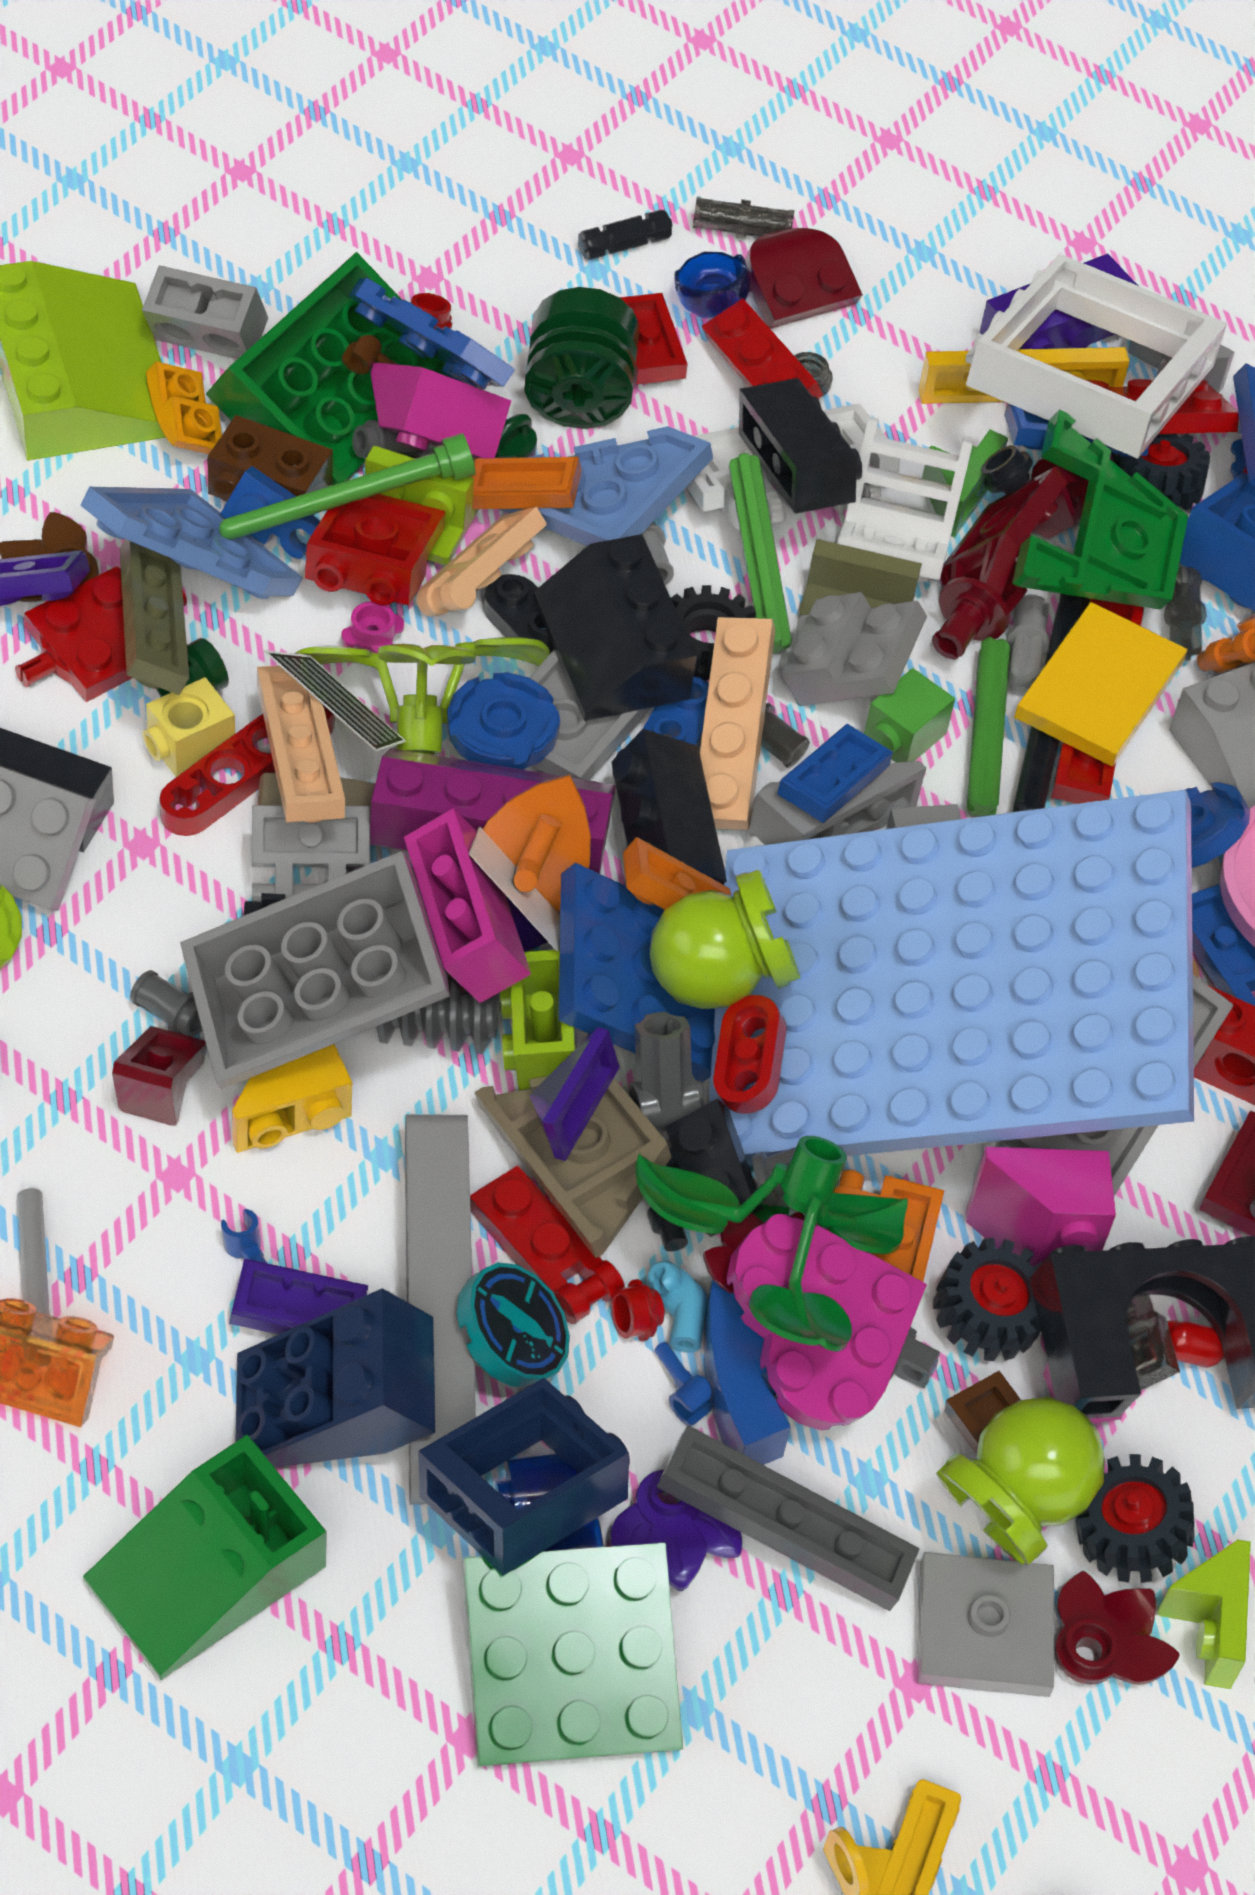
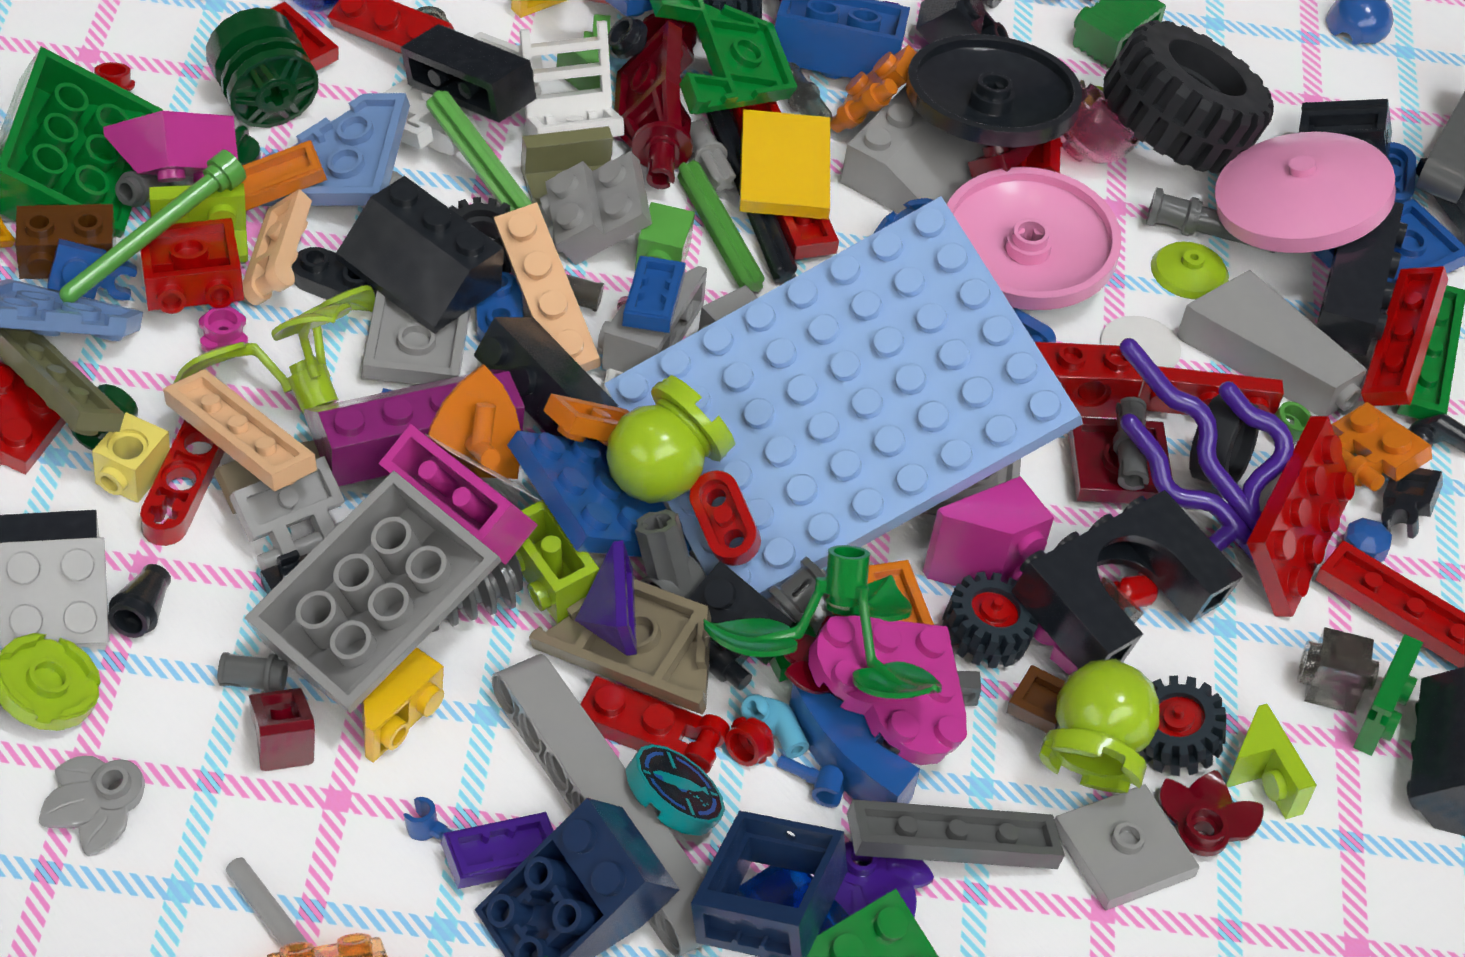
camera: 30 degrees left, 5 degrees down
sticker [262,650,406,752] -> none
reddish brown hand [342,335,400,374] -> none
blue plate [348,278,515,390] -> none
blue tile [447,672,560,770] -> none
none -> black cone [108,564,171,638]

